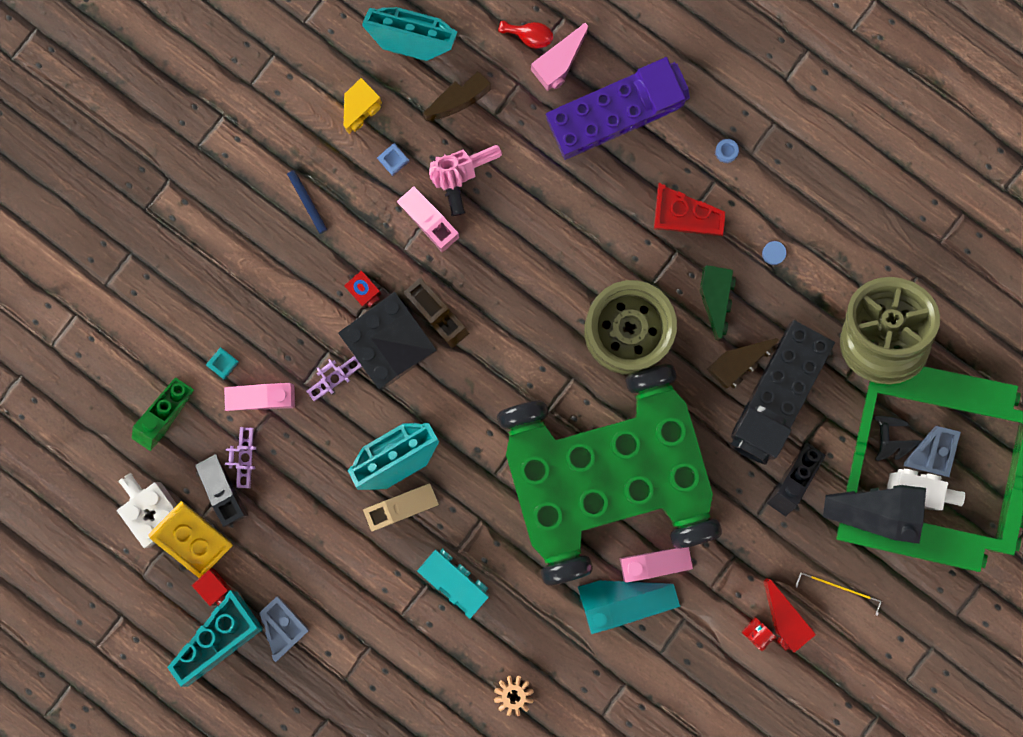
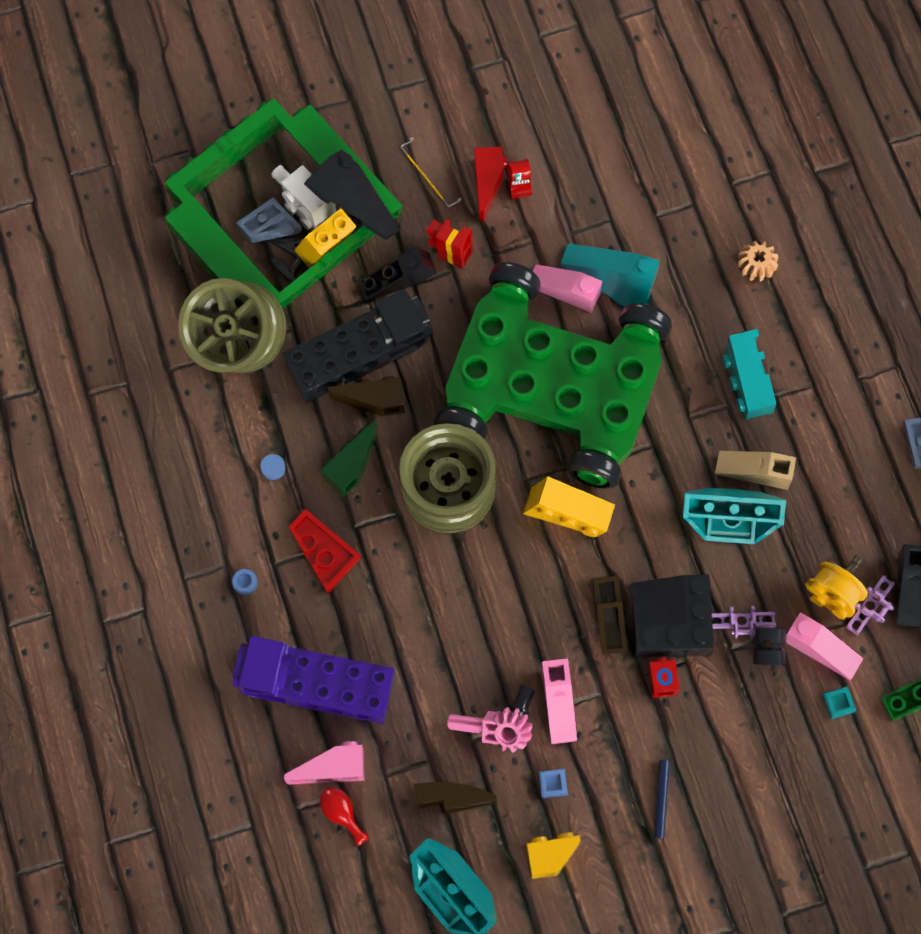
camera: 145 degrees left, 15 degrees down
none -> yellow window [294,208,357,268]
none -> red hips [427,219,474,269]
none -> yellow wedge [523,477,615,537]
none -> black wheel [753,627,786,665]
none -> yellow wheel [806,555,868,620]

